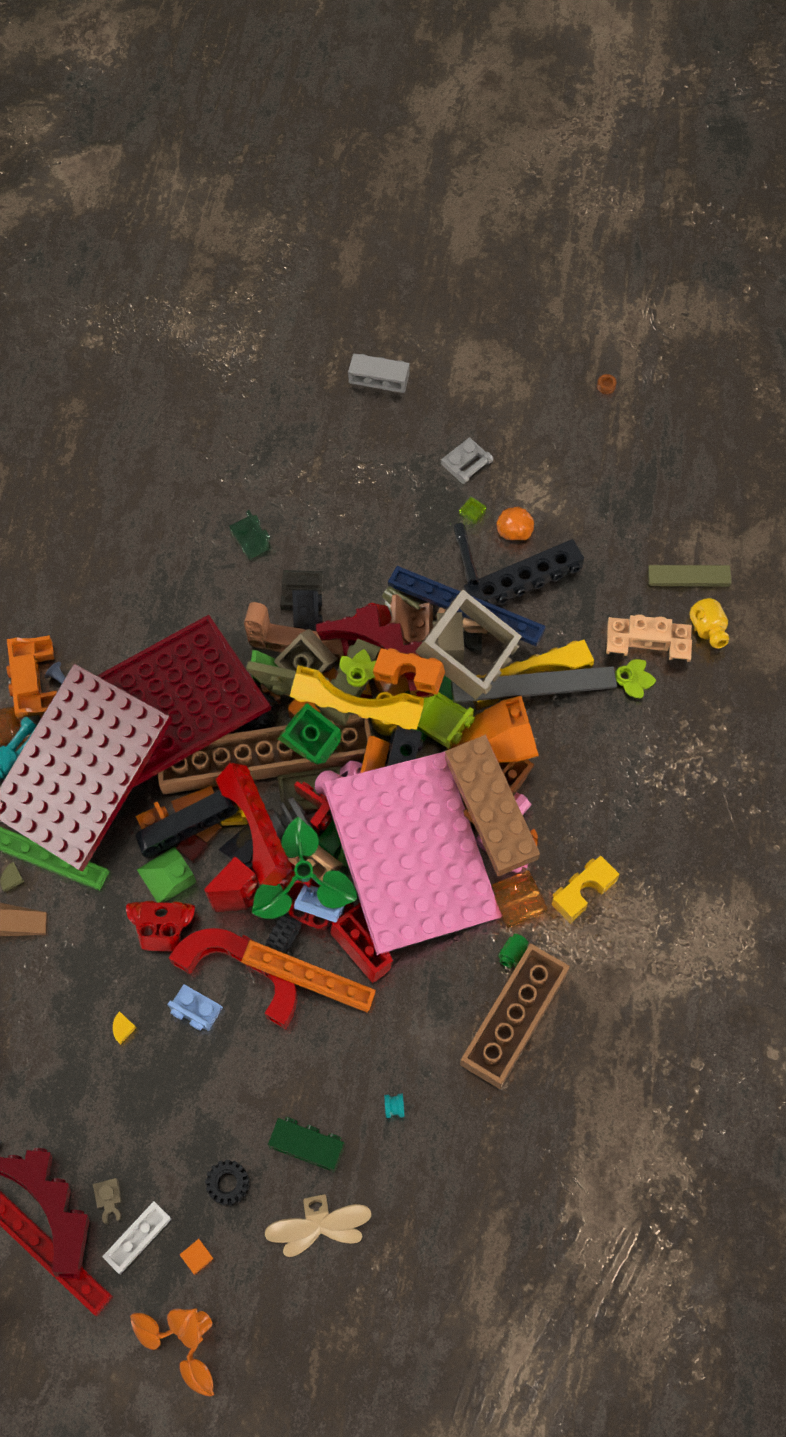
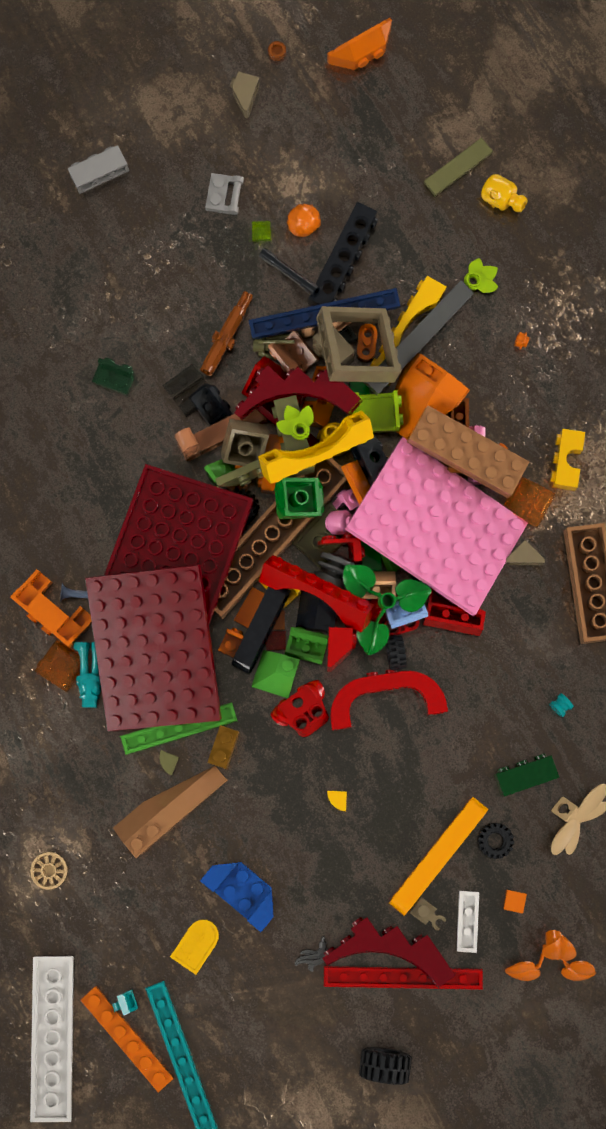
camera: 40 degrees left, 15 degrees up
light blue bracket [167,984,223,1031] -> none
orange tile [241,940,376,1013] -> none
orange arch [373,648,445,695] -> none
green brick [498,934,529,968] -> none
light nougat bracket [606,615,692,662] -> none
none -> dark orange piece [200,291,253,376]
none -> pearl gold brick [207,725,240,769]
none -> dark tan slope [230,71,260,118]
none -> bright green bracket [285,627,329,665]
none -> orange wedge [327,18,392,70]
none -> orange plate [357,324,378,362]
none -> light orange beam [389,797,488,916]
none -> dark tan slope [504,540,545,566]
none -> orange plate [514,332,530,350]

